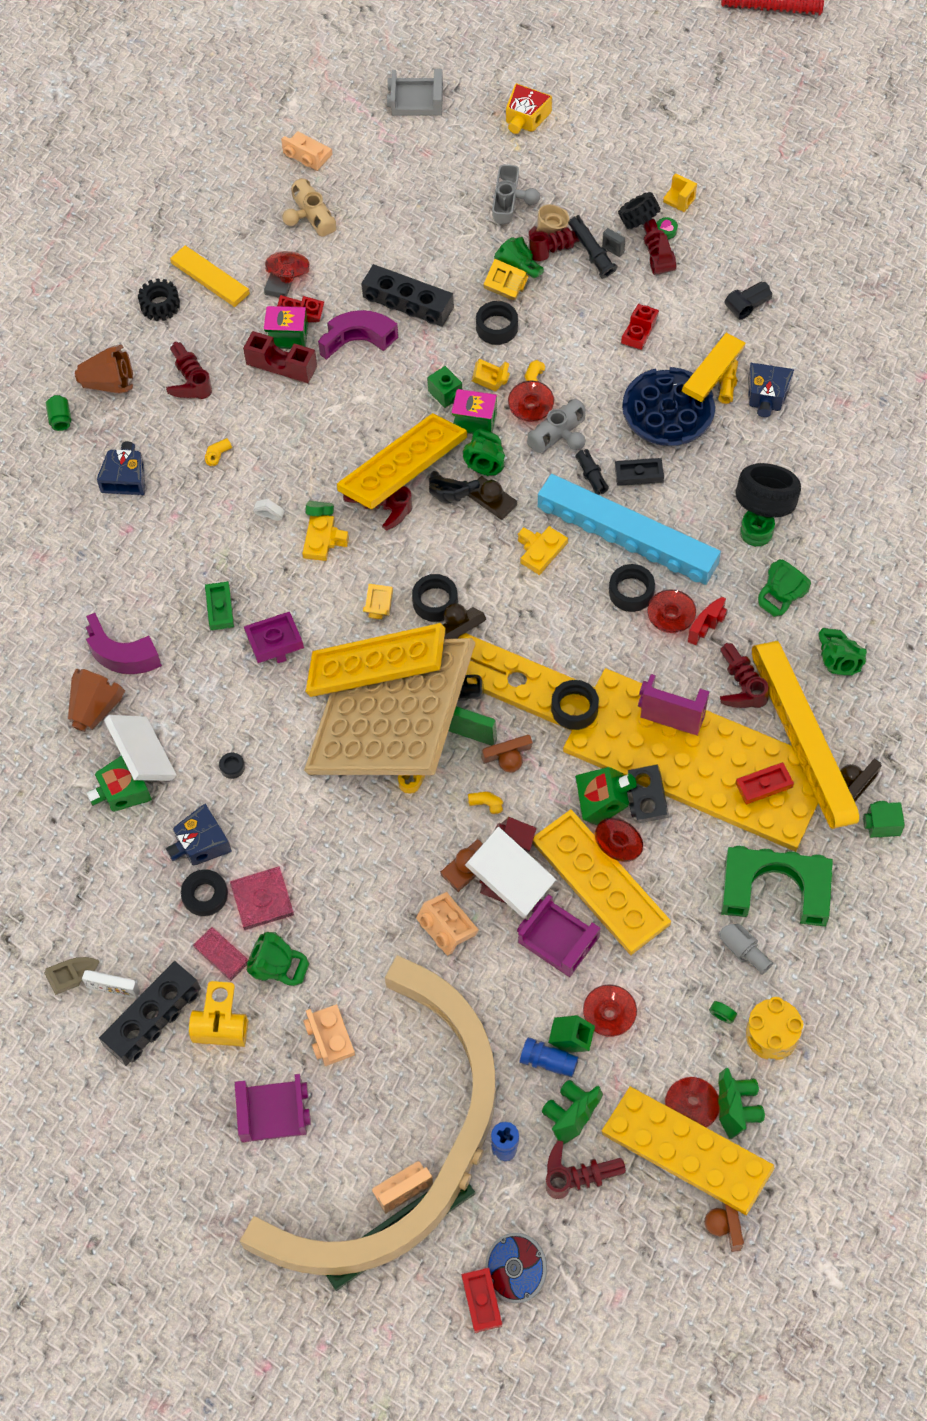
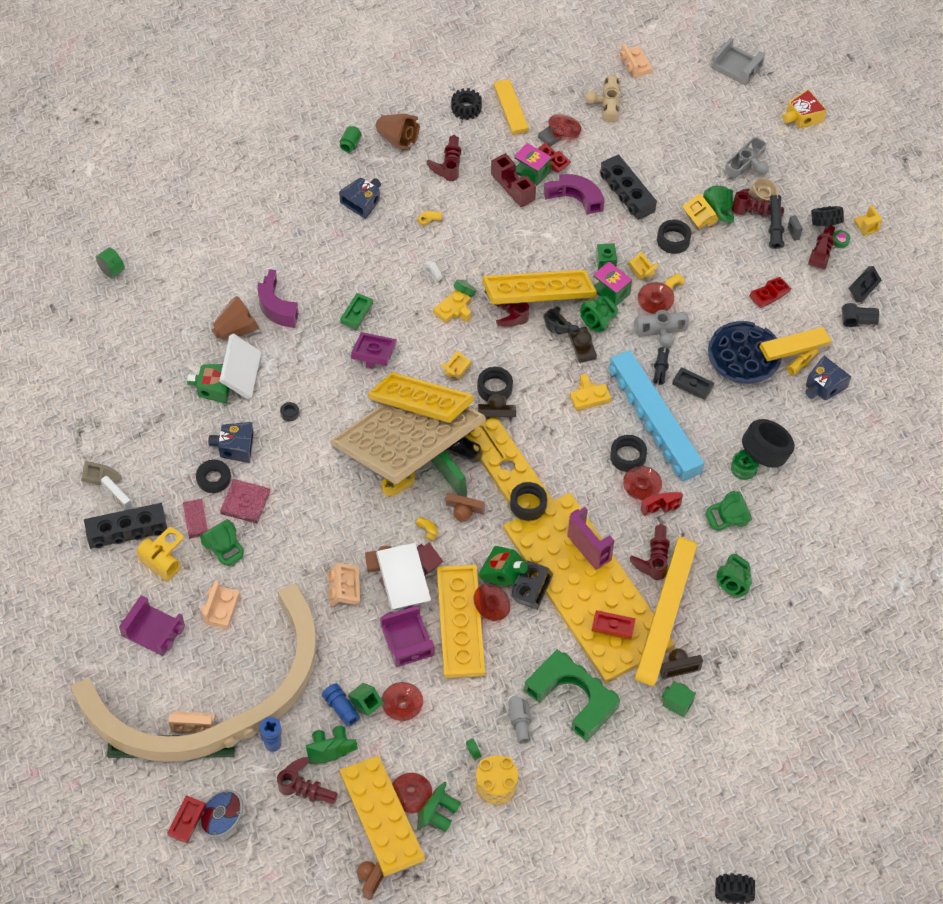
camera: 30 degrees right, 5 degrees down
none -> black plate [848,266,882,302]

